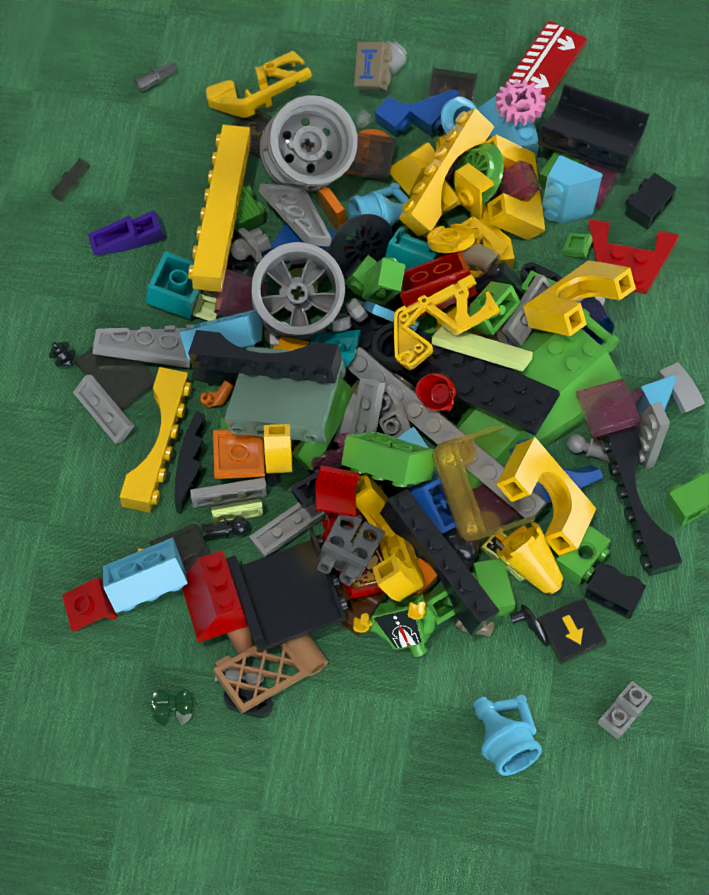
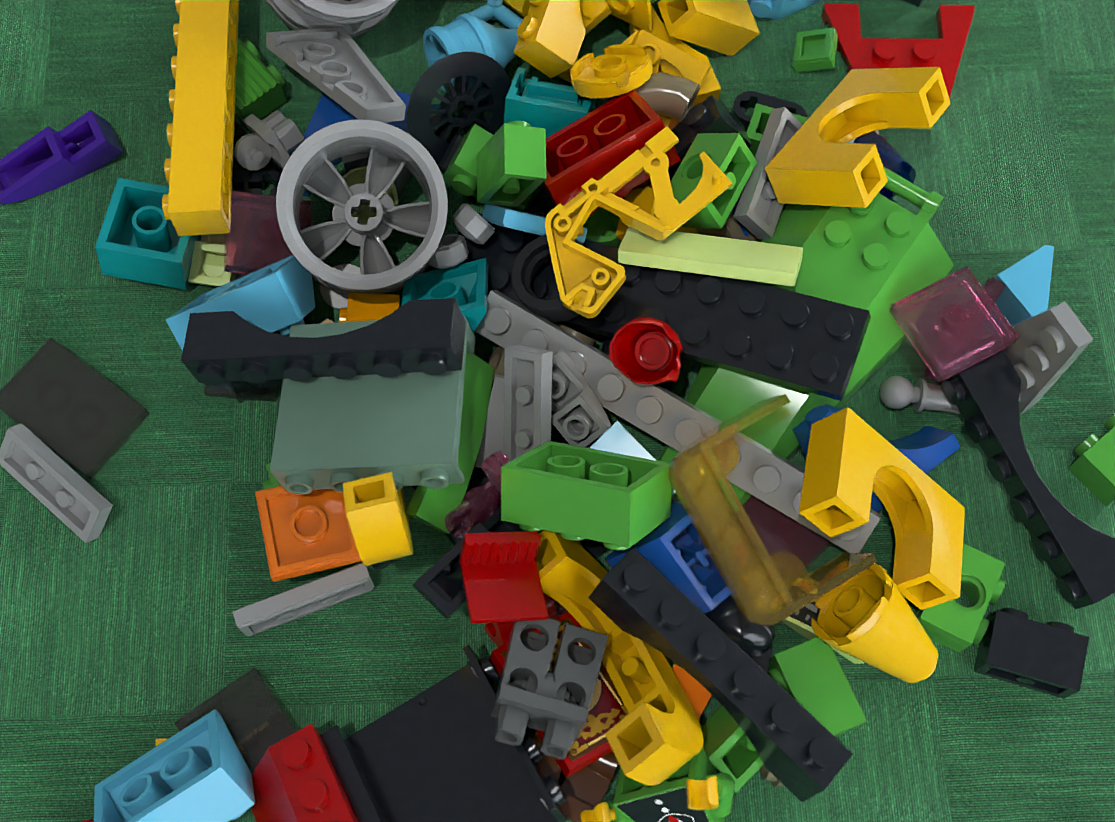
camera: 10 degrees left, 5 degrees up
light grey wing [92,324,195,368] -> none
yellow arch [120,367,192,513] -> none
black slope [175,411,206,514] -> none
orange arm [200,380,234,408] -> none
black pin [201,516,250,540] -> none
yellowish green slope [211,499,263,523] -> none
light grey plate [249,502,325,557] -> none
orange tile [316,187,347,231] -> none
black bar [510,604,549,647] -> none
black tile [537,598,607,665] -> none
light grey slope [657,362,705,414] -> none

